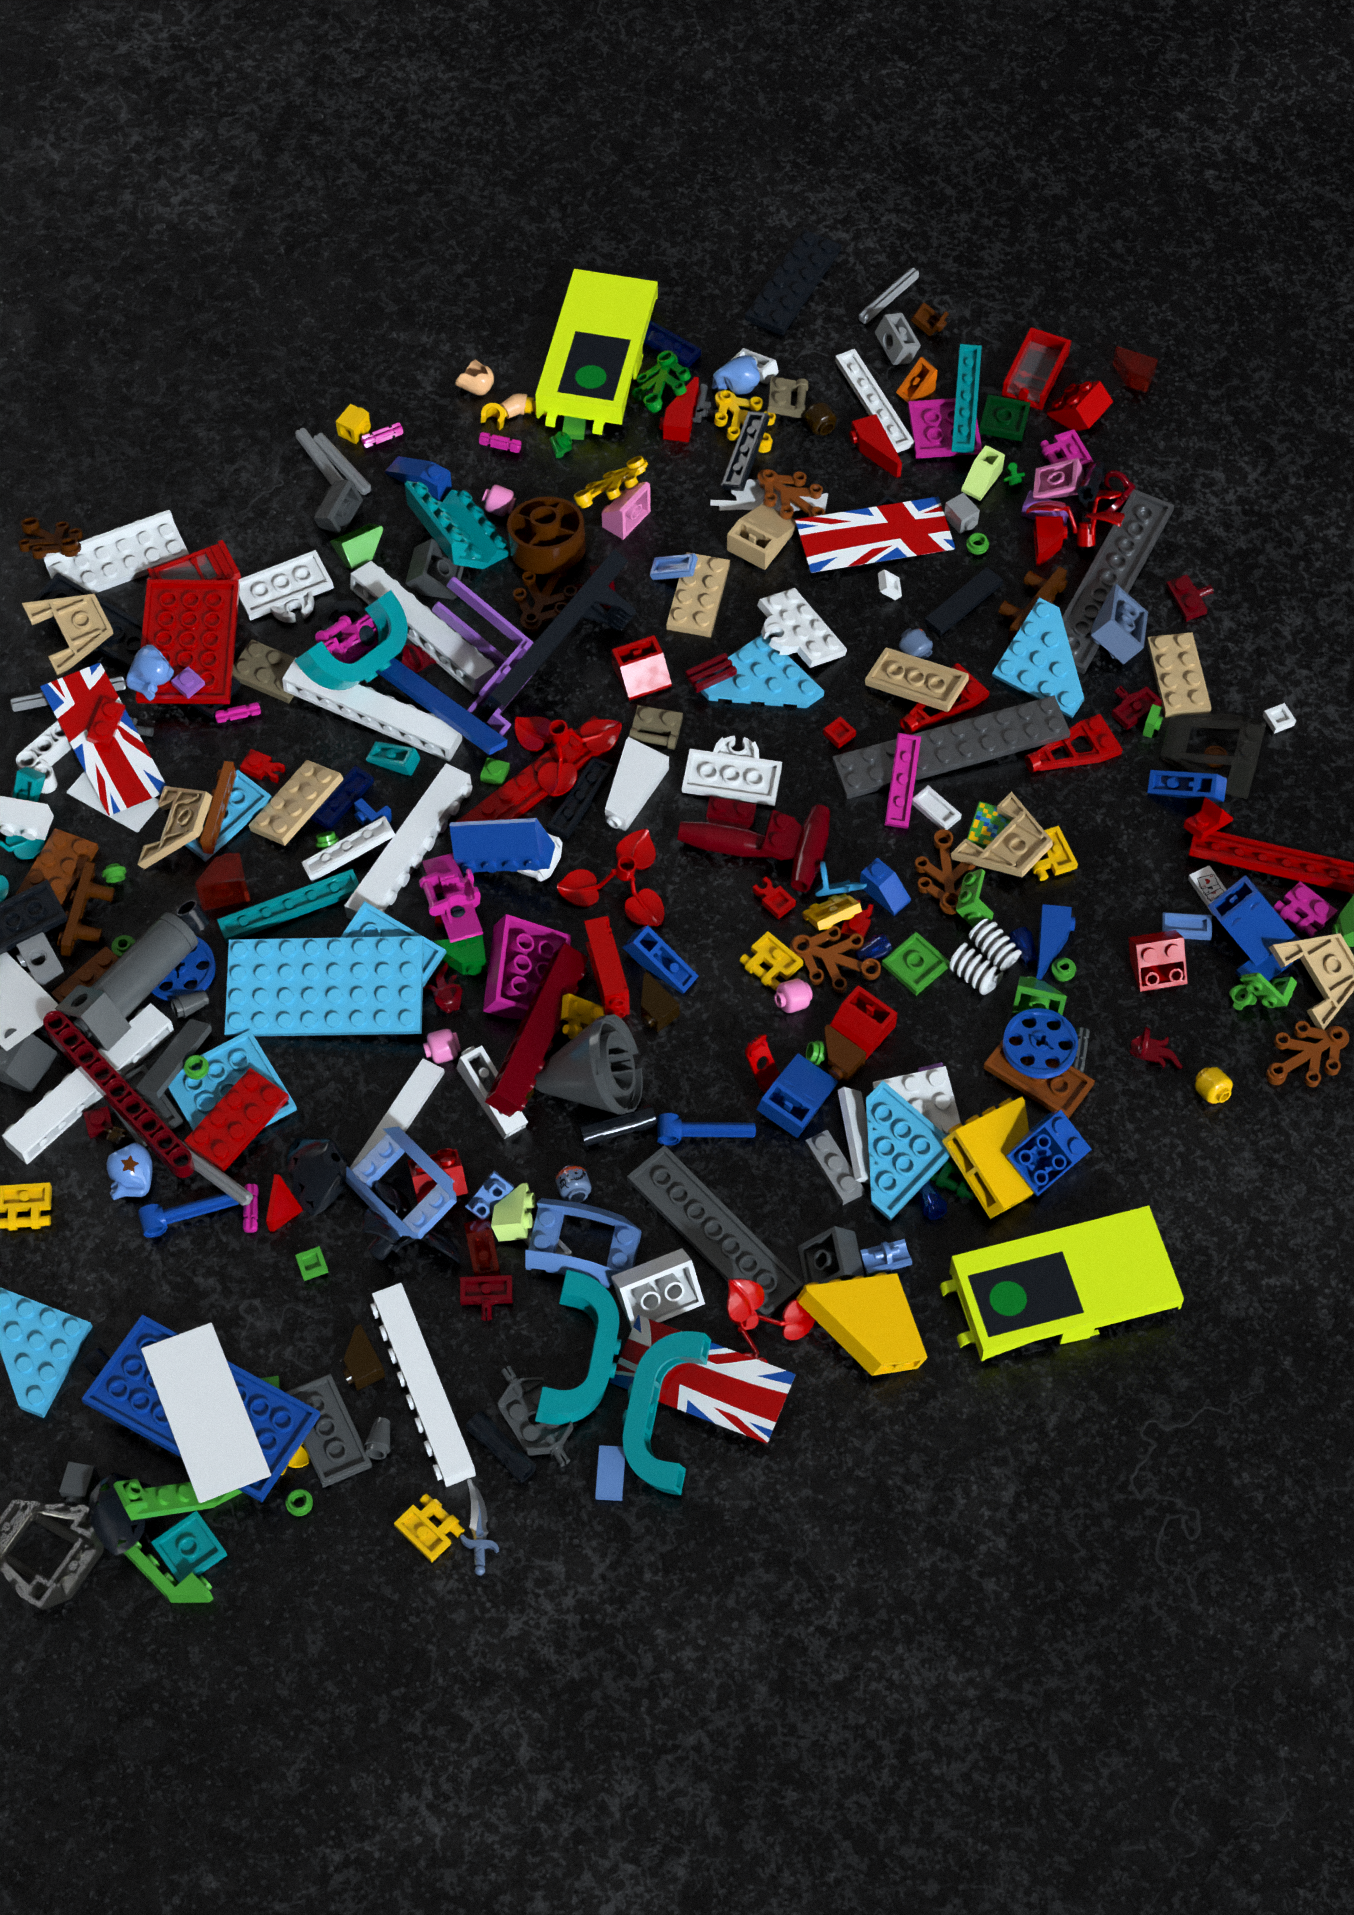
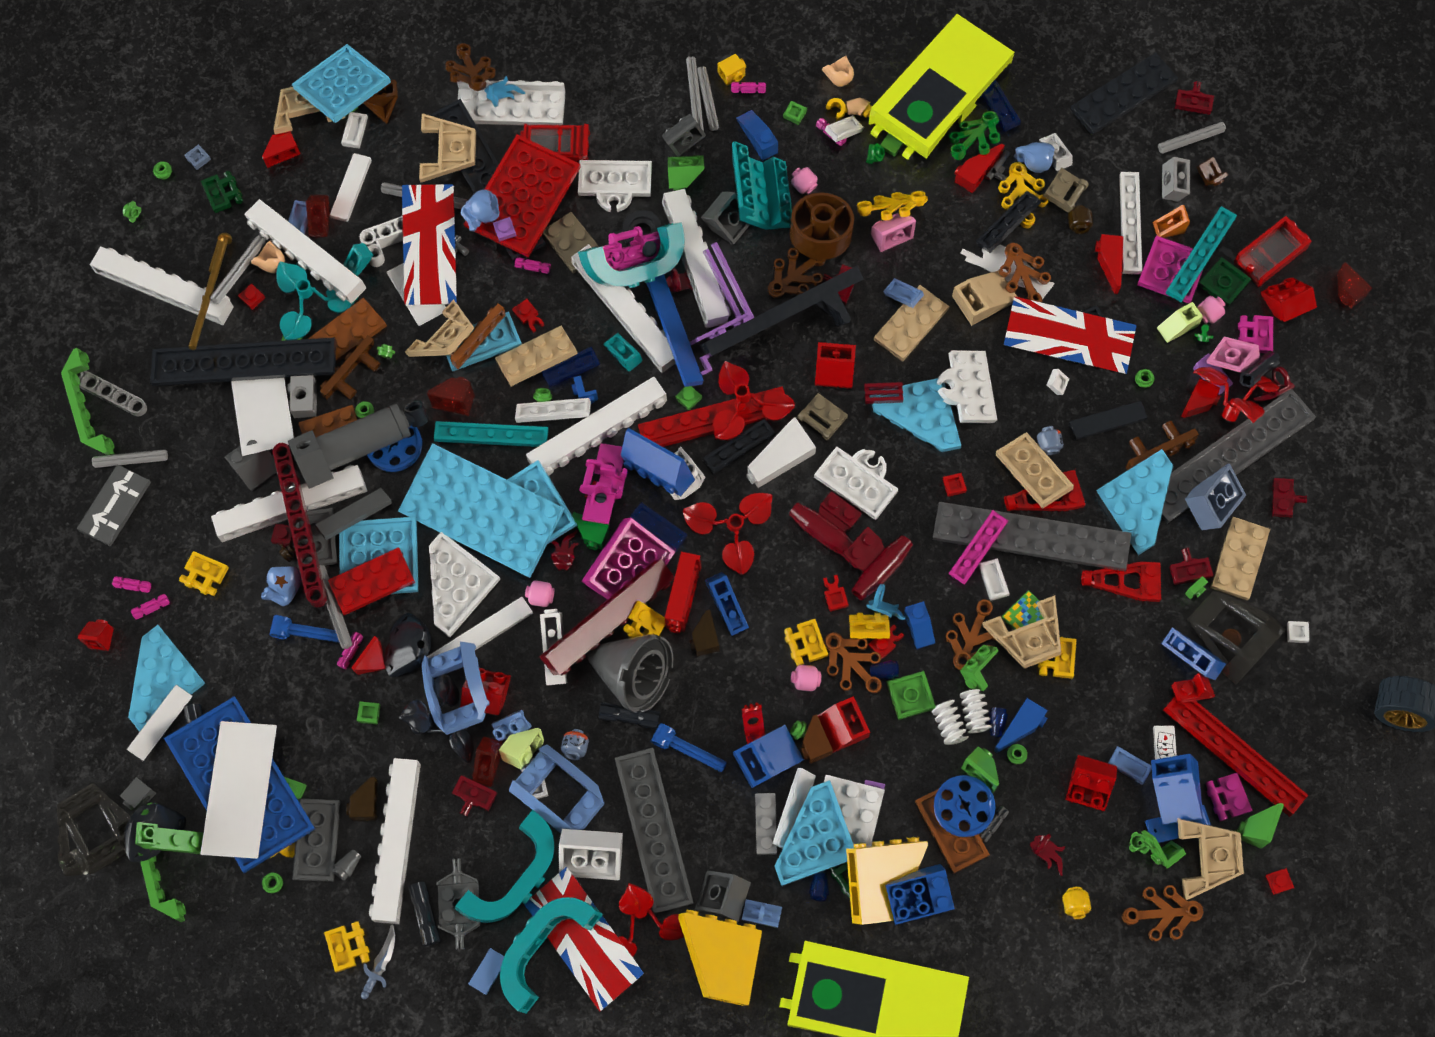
camera: 30 degrees right, 10 degrees up
red plate [87,698,126,748] -> none
teal plate [151,1510,227,1583] -> none
dark grey cone [170,990,209,1018] -> none
bright green plate [184,1055,209,1080] -> none
light grey brick [944,493,980,534] -> none
none -> white tile [127,685,192,761]
none -> white plate [429,532,500,637]
none -> dark azure piece [484,76,525,107]
none -> clear blue plate [630,503,688,551]
none -> bright green tile [783,101,807,125]
none -> white tile [825,115,864,142]
none -> dark red plate [1175,81,1214,115]
none -> bright pink head [1197,296,1225,324]

